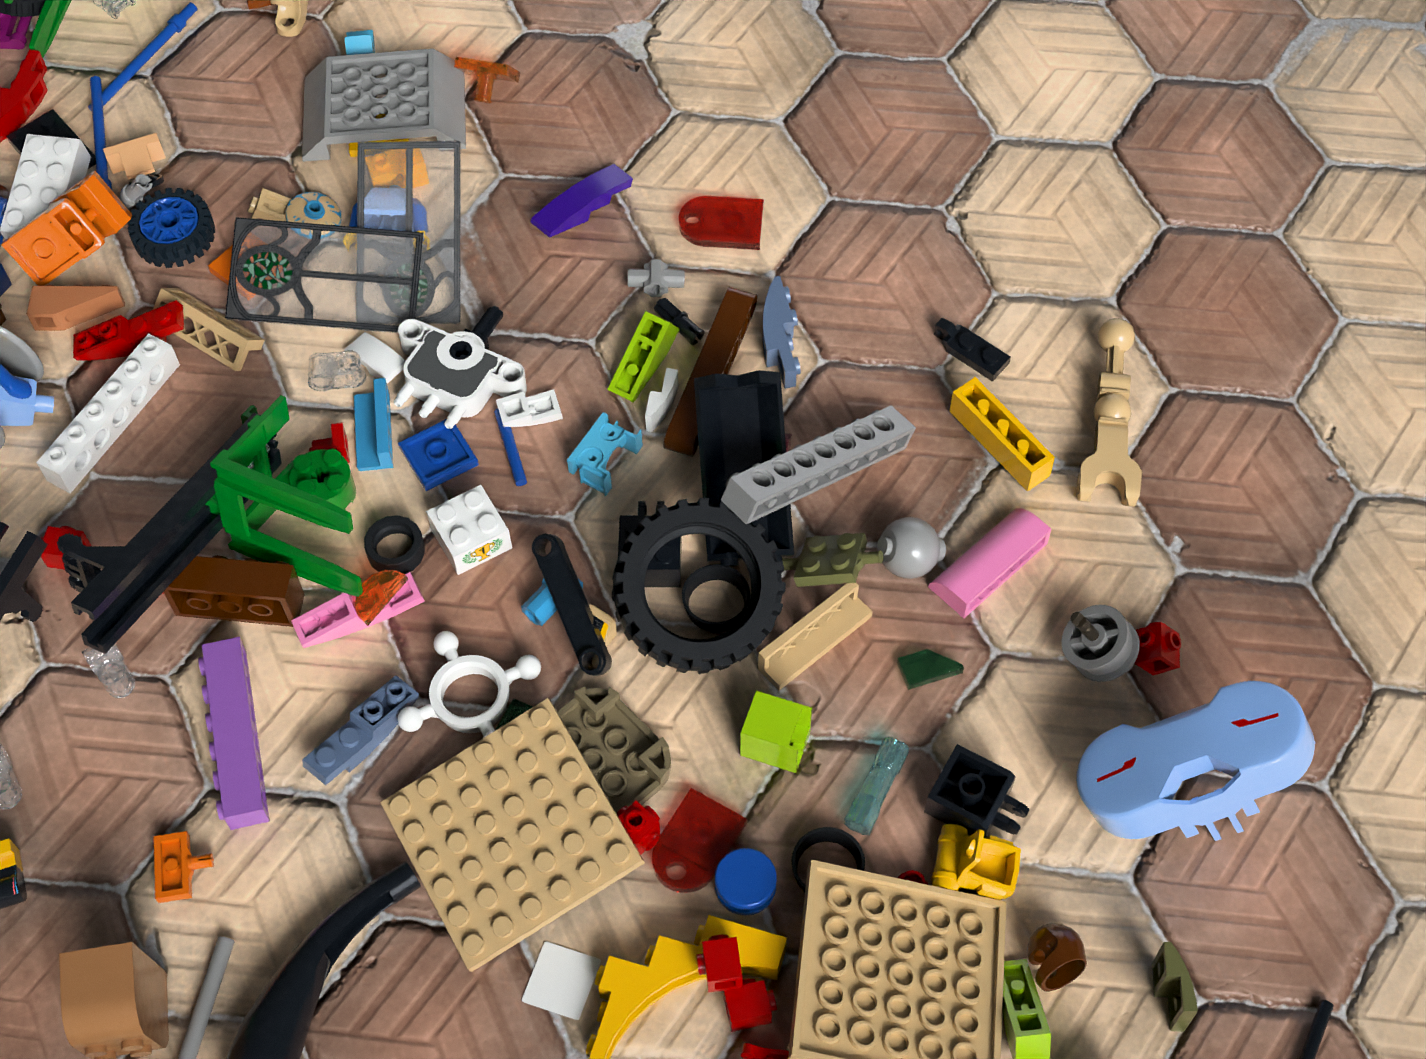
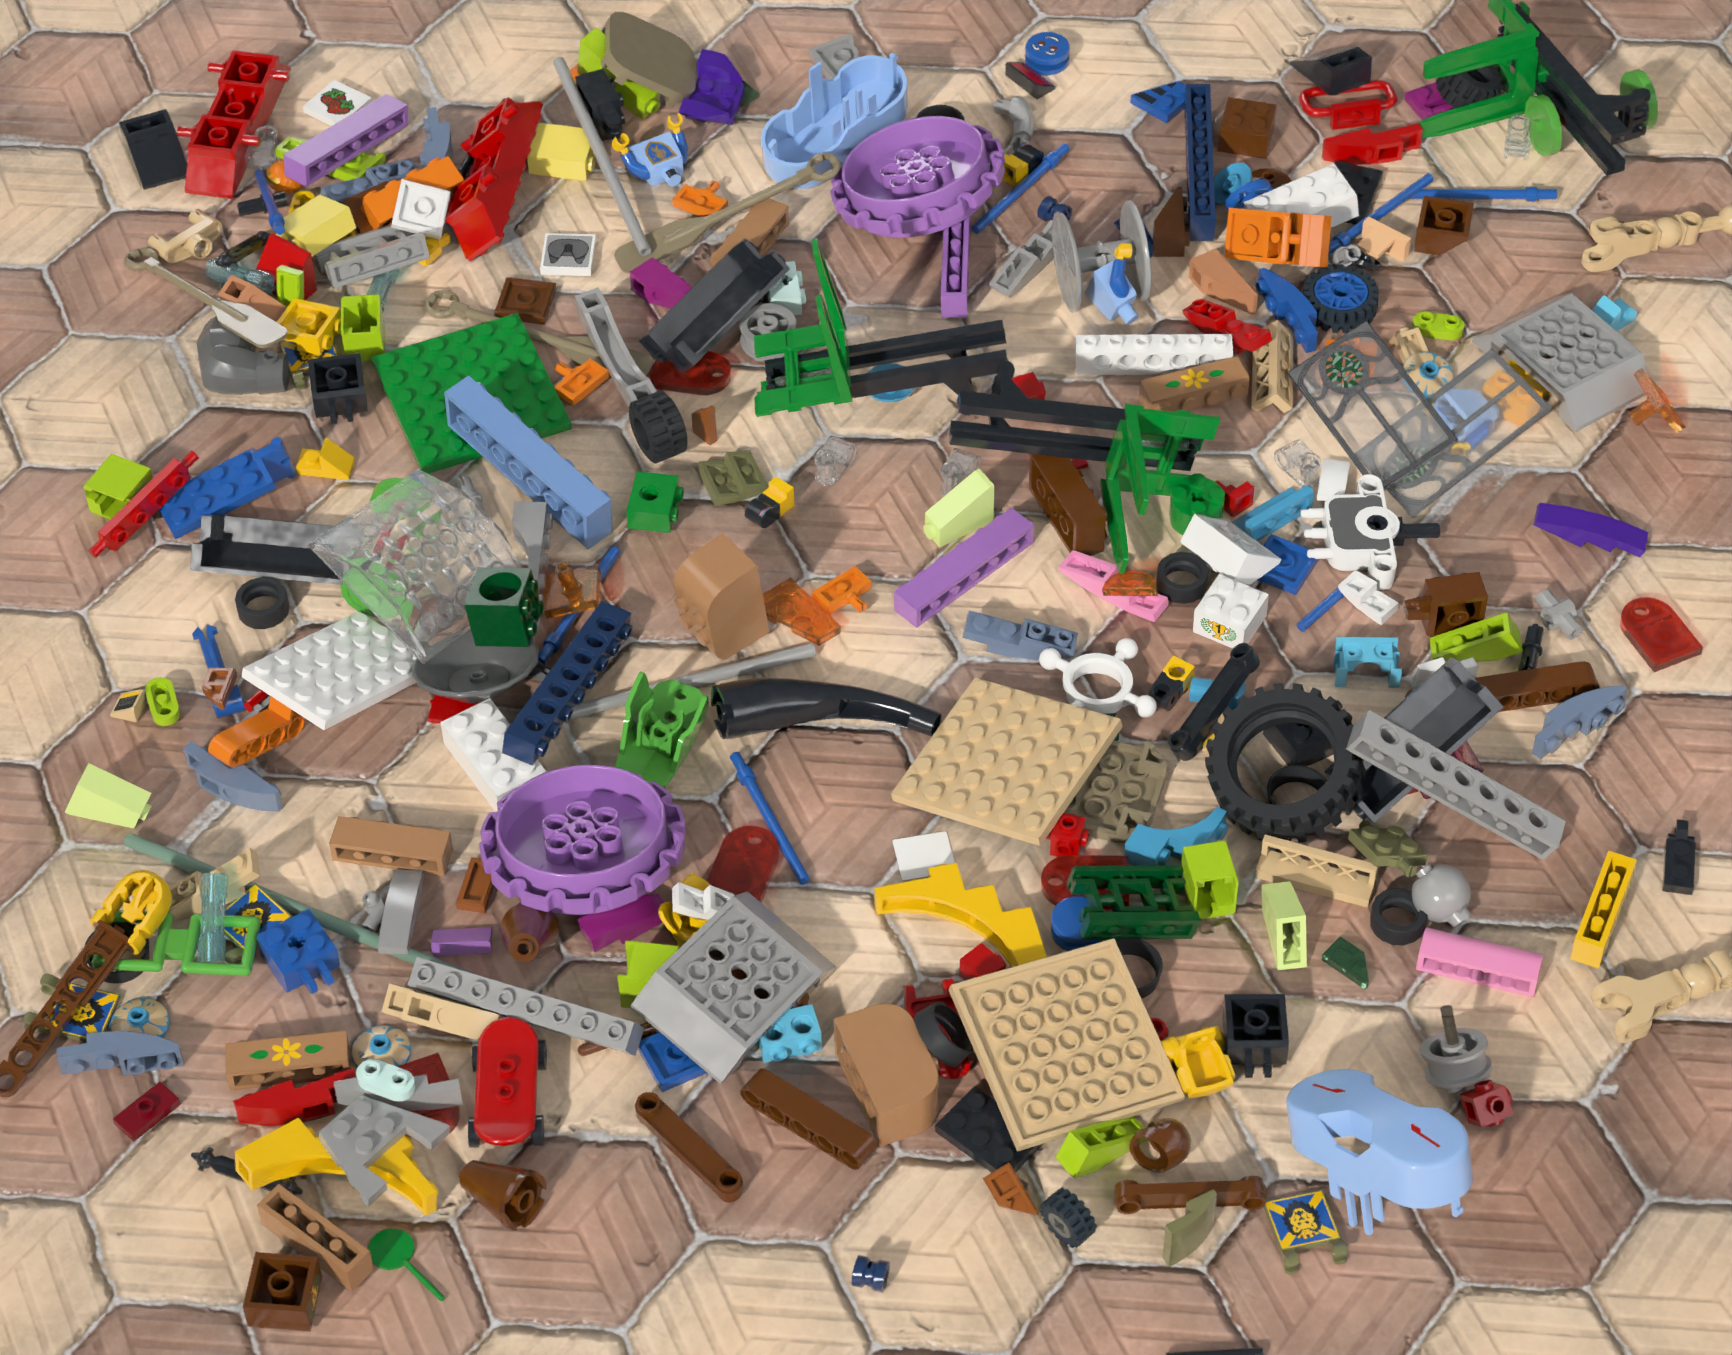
camera: 60 degrees right, 10 degrees down
red brick [696,934,743,993] -> none
clear light blue axle [844,737,910,835] -> none
none -> clear orange wing [763,577,841,646]
none -> yellowish green slope [923,469,994,548]
none -> dark green fence [1066,865,1201,940]
none -> reddish brown piece [1114,1175,1267,1214]
none -> dark azure arch [1124,807,1229,866]
none -> medium nougat brick [1139,356,1249,412]
none -> leg [1148,655,1195,711]
none -> white slope [1180,514,1281,585]
none -> blue slope [1255,268,1318,353]
none -> yellowish green slope [1262,881,1307,970]
none -> flag [1263,1189,1348,1274]
none -> black tyre [1370,888,1428,945]
none -> reddish brown hinge [1403,572,1488,637]
none -> lime plate [1412,311,1465,341]
none -> reddish brown slope [1414,196,1474,255]

